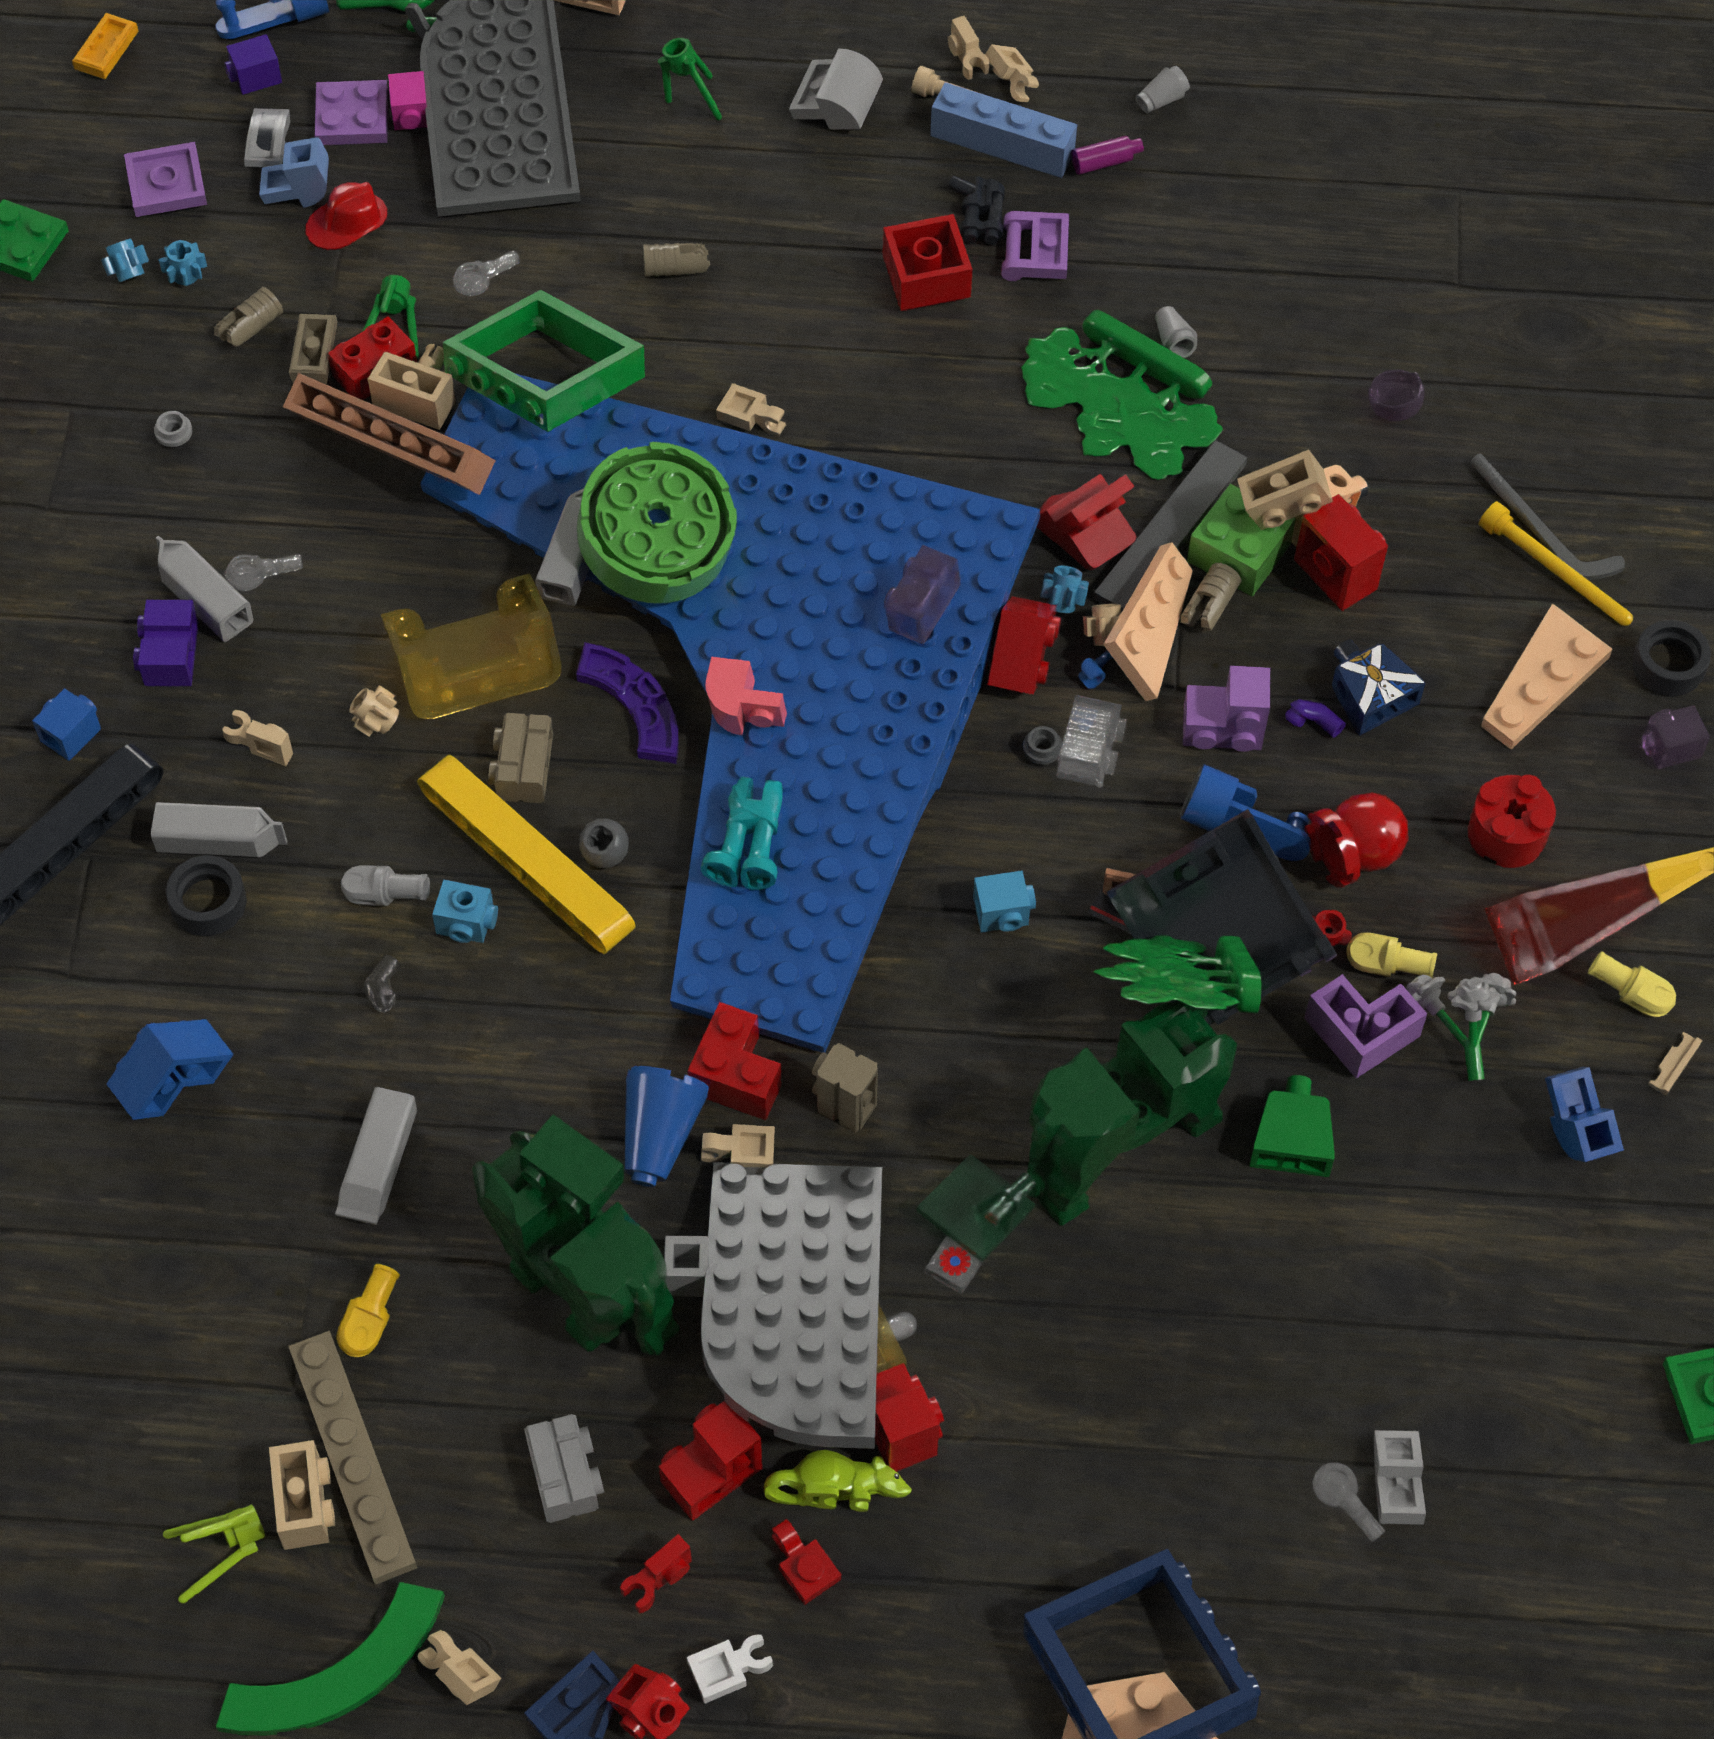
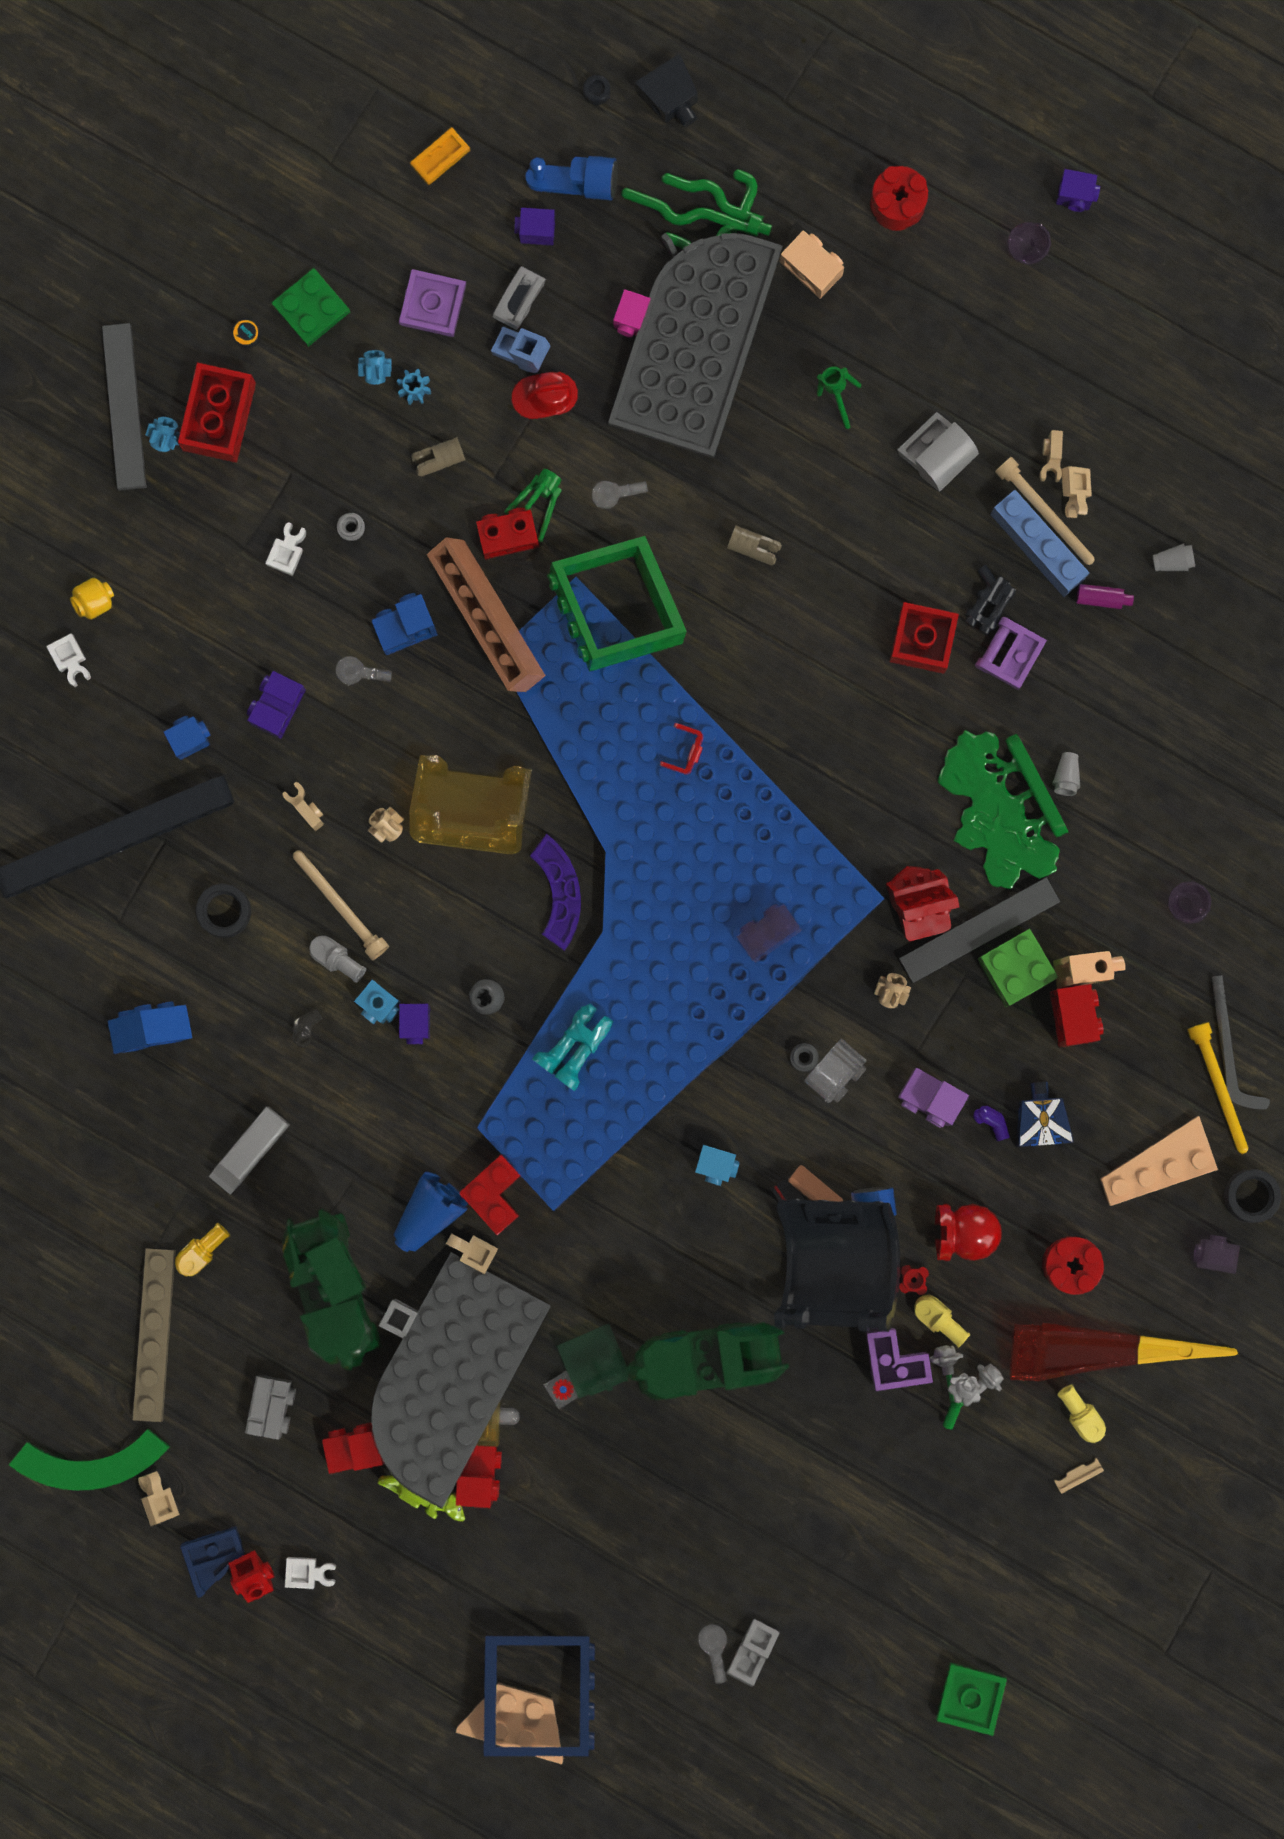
camera: 30 degrees right, 25 degrees up
light grey piece [151,802,288,857] -> none
light grey piece [156,536,253,642] -> none
lime plant [163,1504,265,1604] -> none
tan brick [269,1440,335,1550] -> none
dark tan brick [289,314,338,384] -> none
medium lavender plate [315,80,388,145] -> none
tan brick [368,344,456,430] -> none
yellow beam [417,755,636,954] -> none
dark tan brick [488,713,553,803] -> none
light grey piece [535,488,590,606] -> none
bright green brick [577,442,737,603] -> none
red plate [620,1534,692,1614] -> none
coral brick [706,657,787,736] -> none
tan plate [716,383,786,436] -> none
red plate [772,1519,842,1605] -> none
dark tan brick [812,1043,878,1133] -> none
red brick [988,596,1061,695] -> none
dark azure gear [1040,566,1089,613] -> none
blue hand [1078,650,1113,689] -> none
green plant [1093,935,1261,1013] -> none
light nougat wing [1103,542,1193,701] -> none
dark tan hinge [1180,563,1241,631] -> none
blue piece [1180,764,1311,861] -> none
tan brick [1237,449,1333,530] -> none
green torso [1250,1075,1335,1177] -> none
blue brick [1545,1067,1624,1162] -> none
none -> white plate [266,522,306,576]
none -> tan piece [293,850,389,960]
none -> blue brick [372,593,438,656]
none -> dark purple brick [399,1004,430,1045]
none -> red piece [660,723,704,775]

